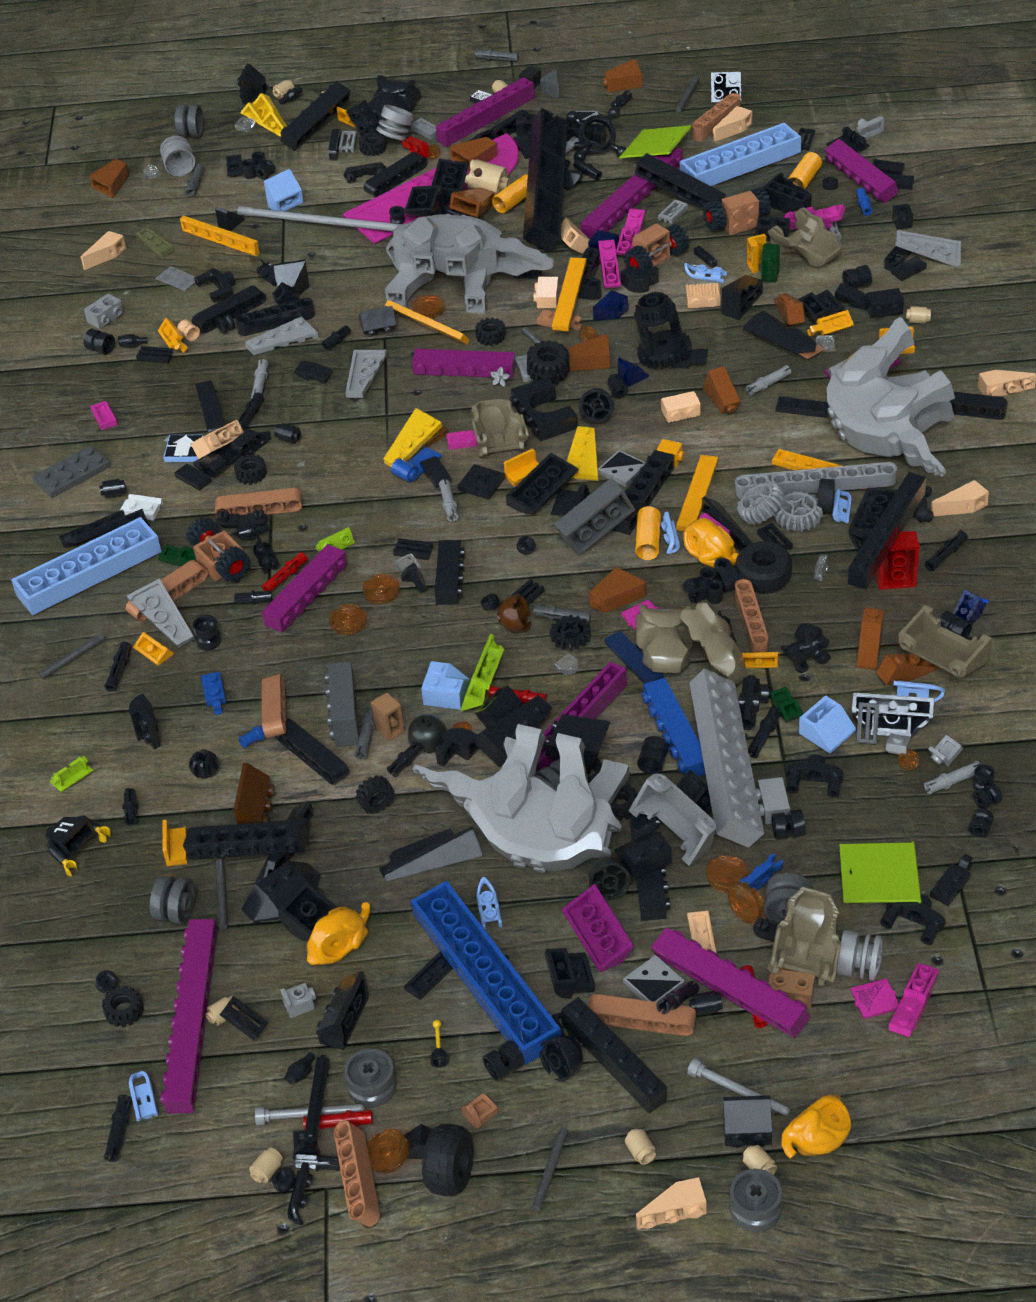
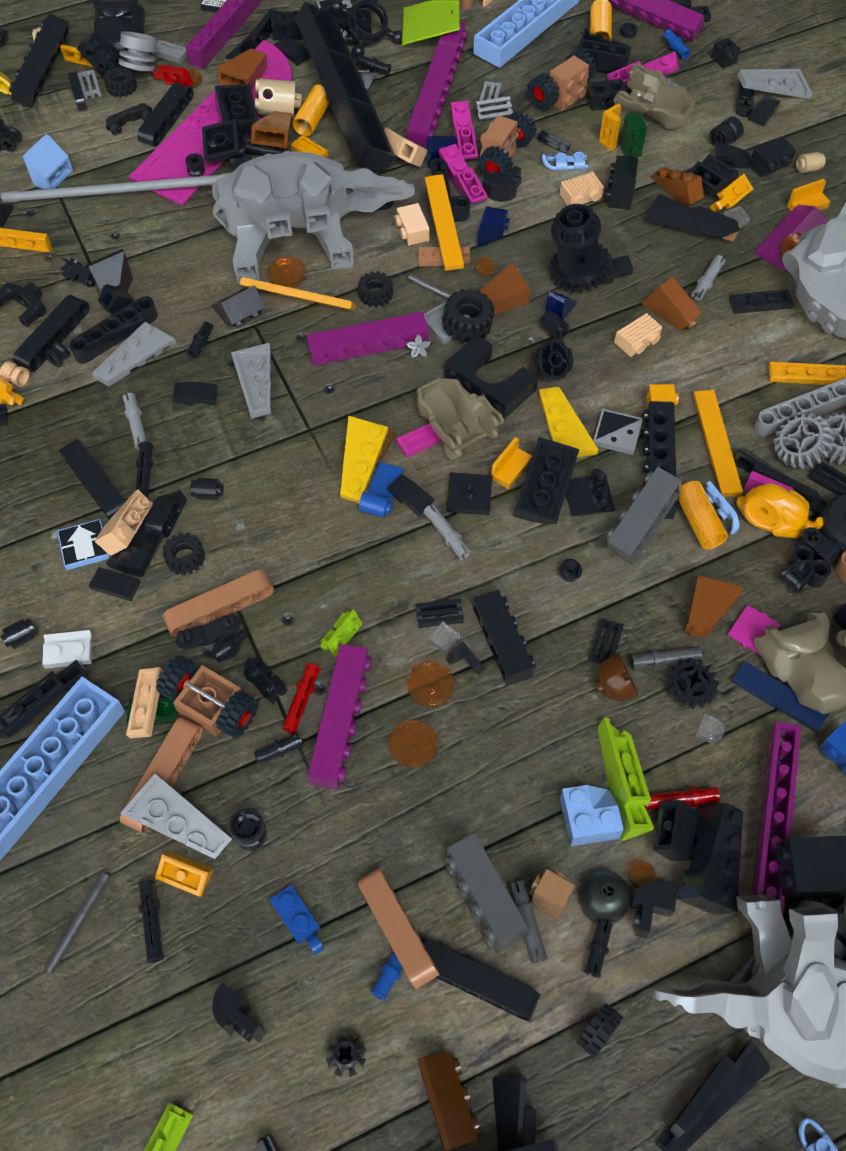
camera: 25 degrees left, 15 degrees up
black tile [480,594,500,610] -> none
black brick [635,153,726,210] -> none
none -> light nougat tile [126,667,164,738]
none -> light orange tile [290,135,329,158]
none -> light grey tile [475,96,513,121]

